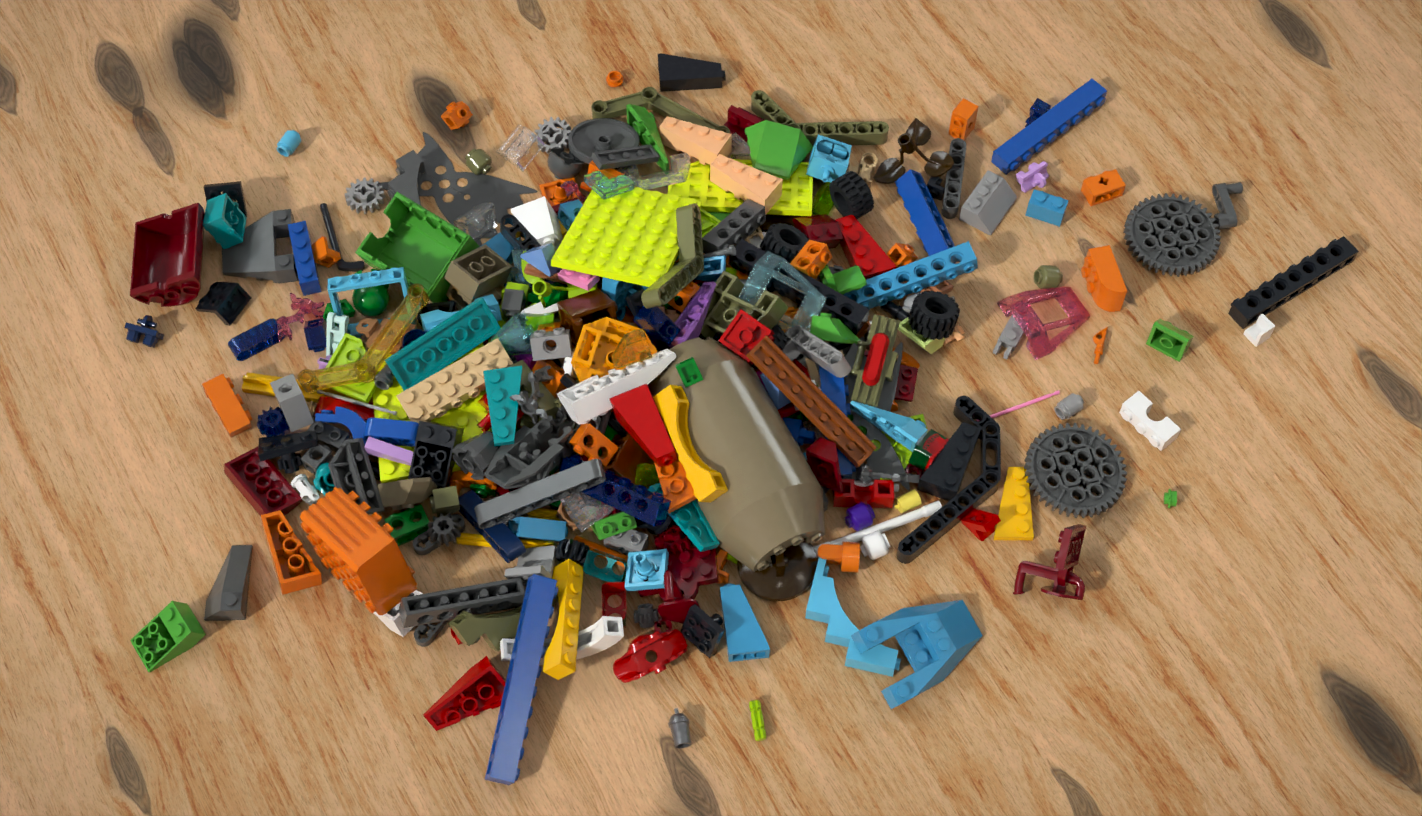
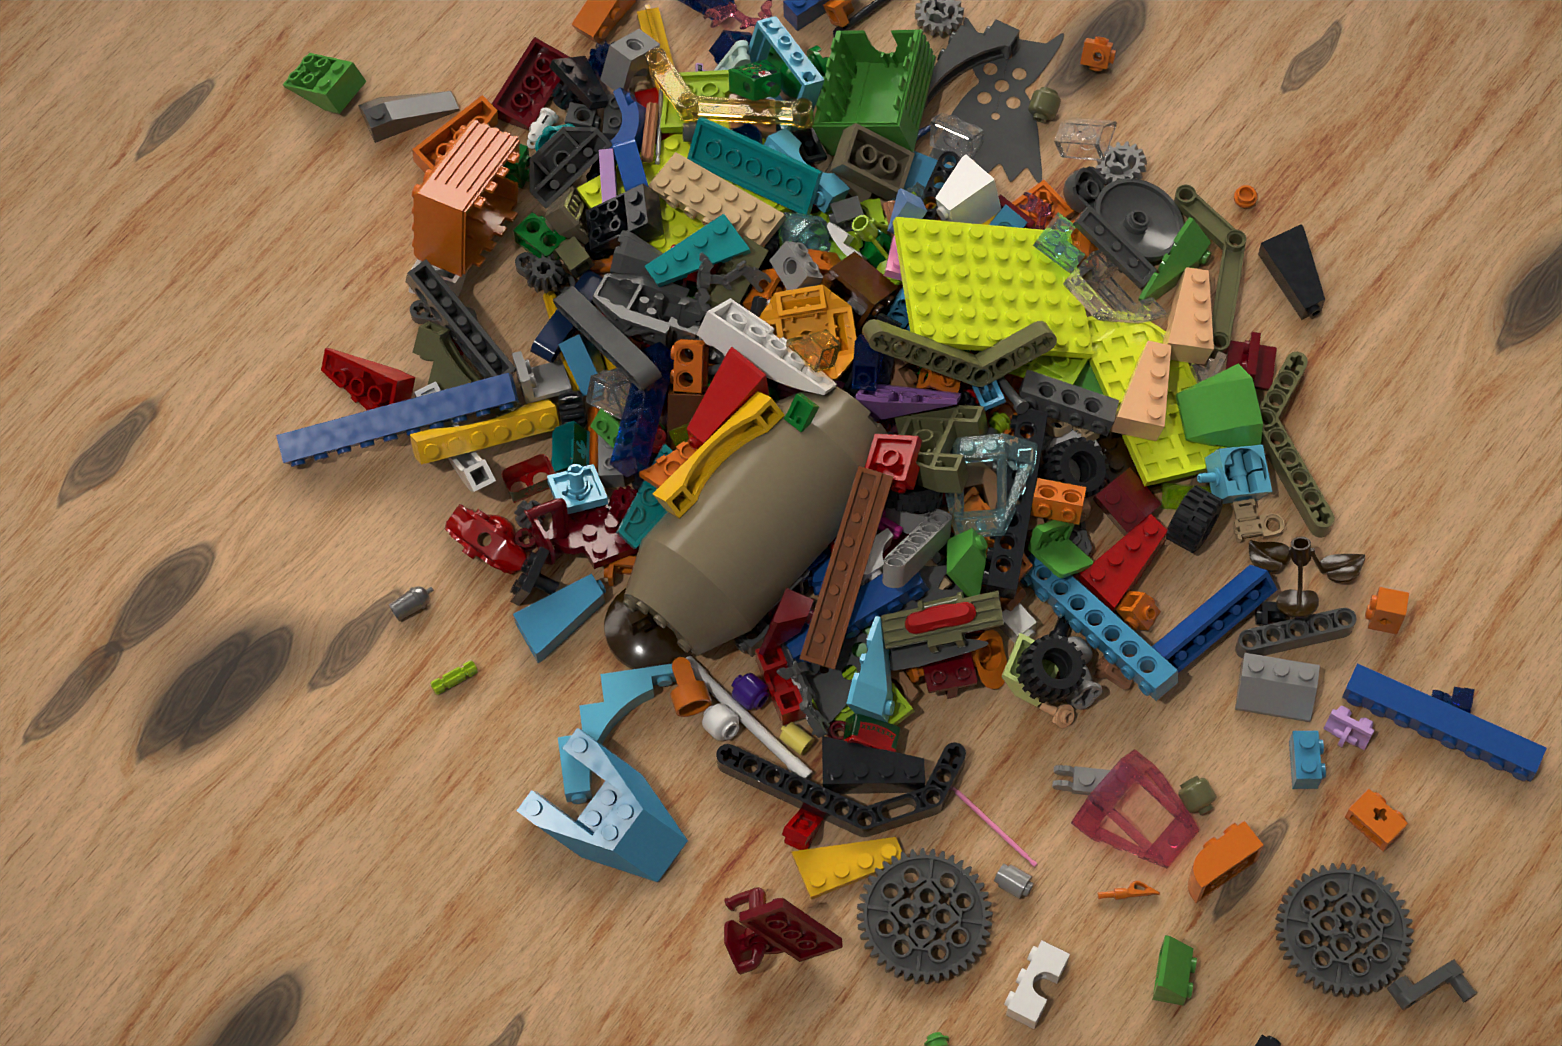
camera: 70 degrees right, 5 degrees up
none -> nougat axle [641,102,659,163]
none -> green torso [728,59,781,101]

